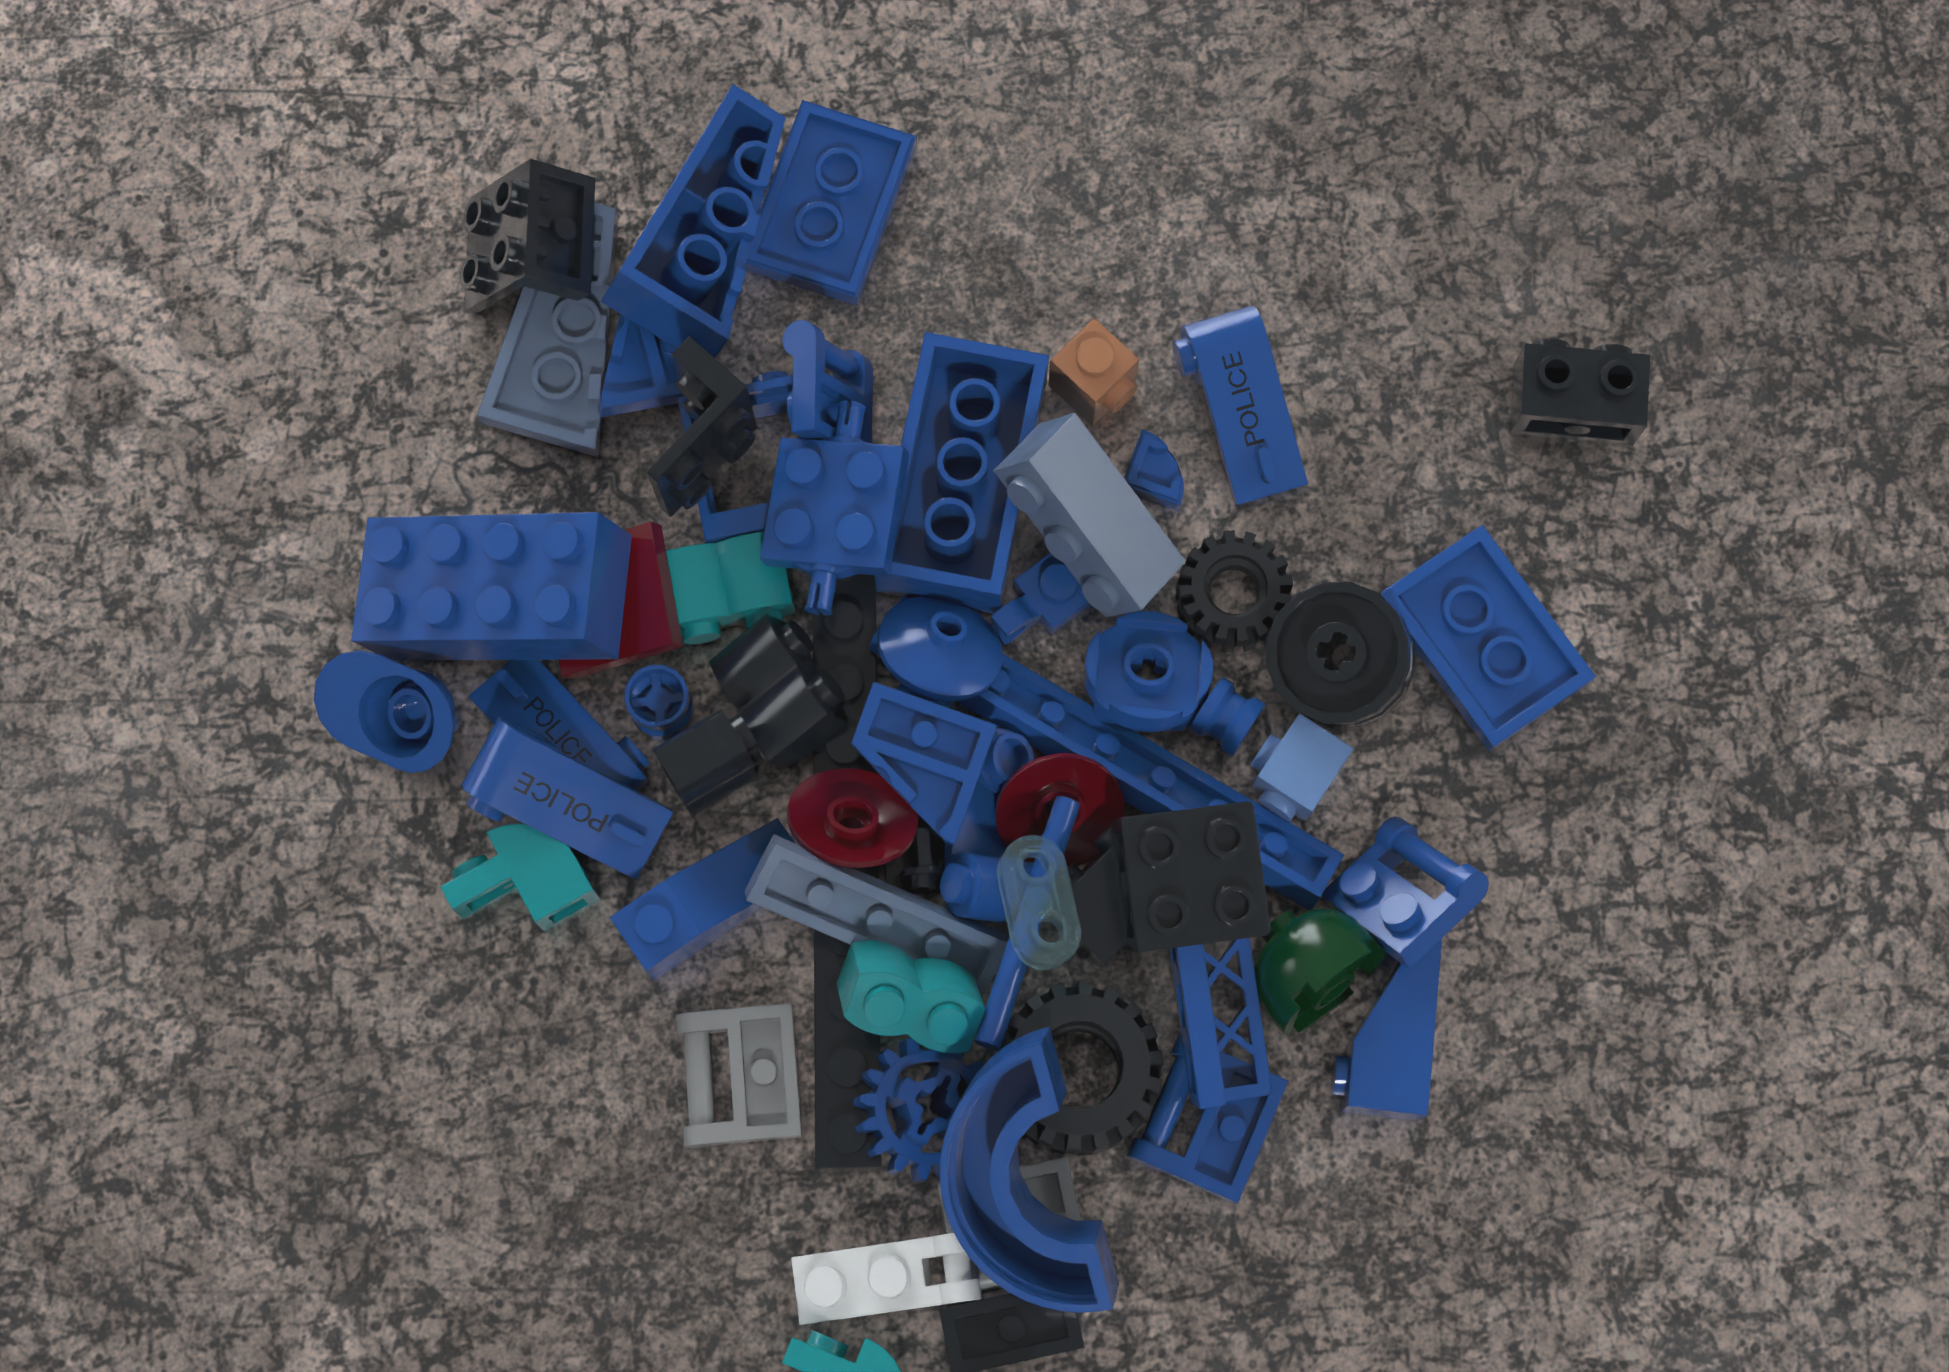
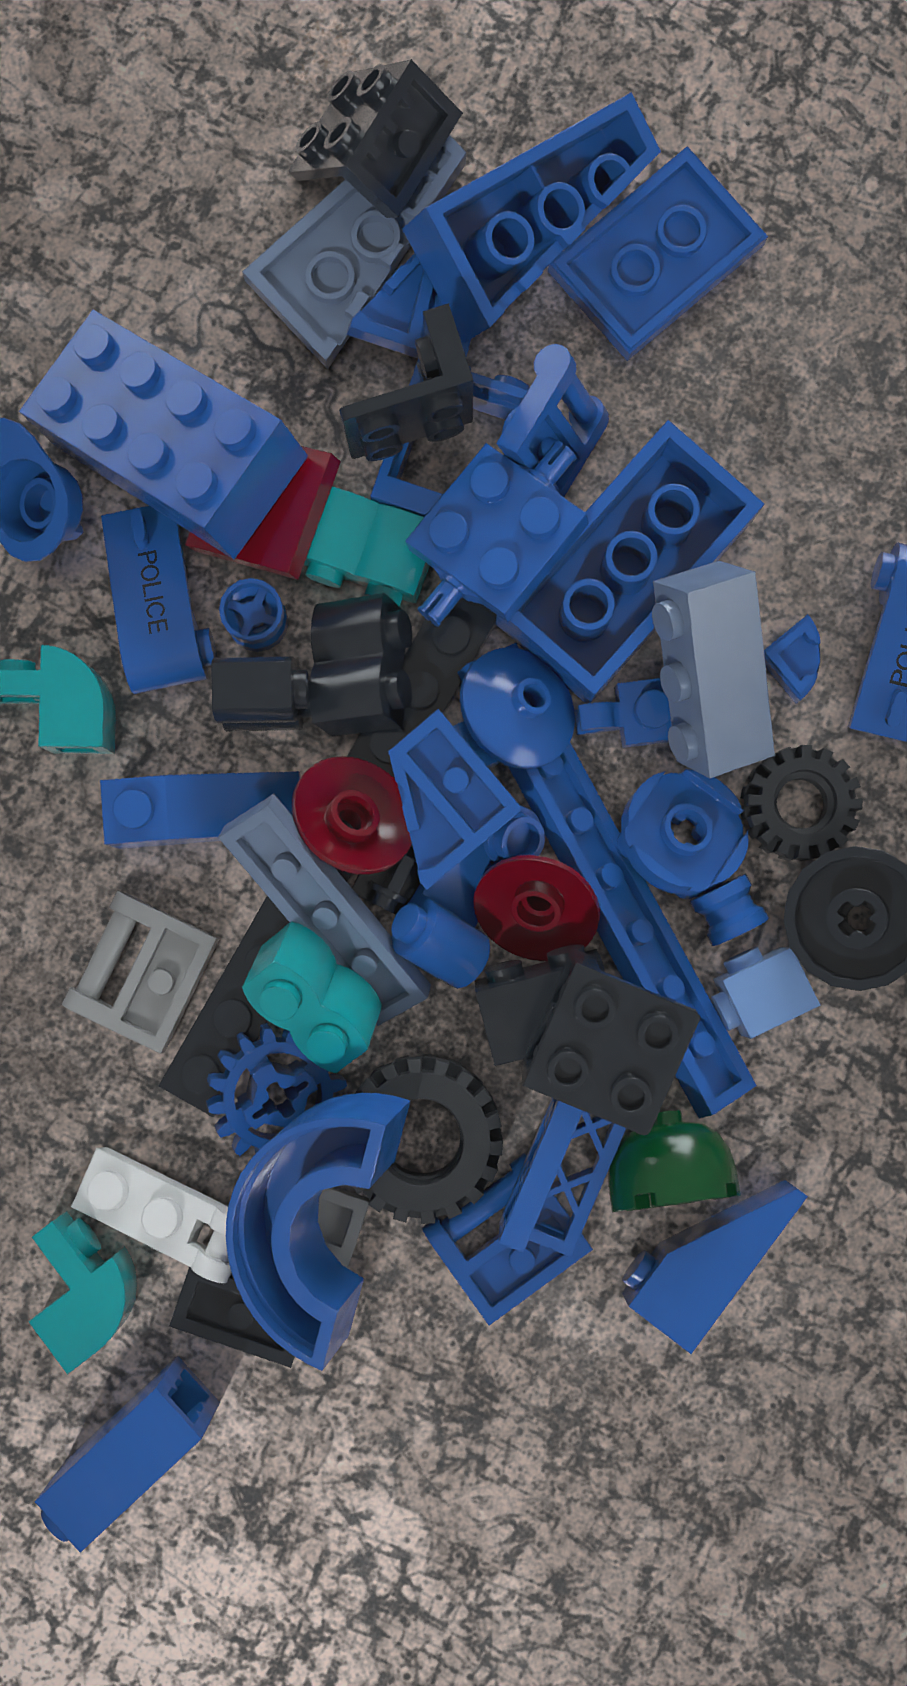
camera: 30 degrees right, 10 degrees up
blue door [461,717,674,880] -> none
blue bar [974,796,1080,1050] -> none
clear light blue plate [997,835,1081,970] -> none
nougat brick [1048,318,1139,426] -> none
blue plate [1321,816,1489,969] -> none

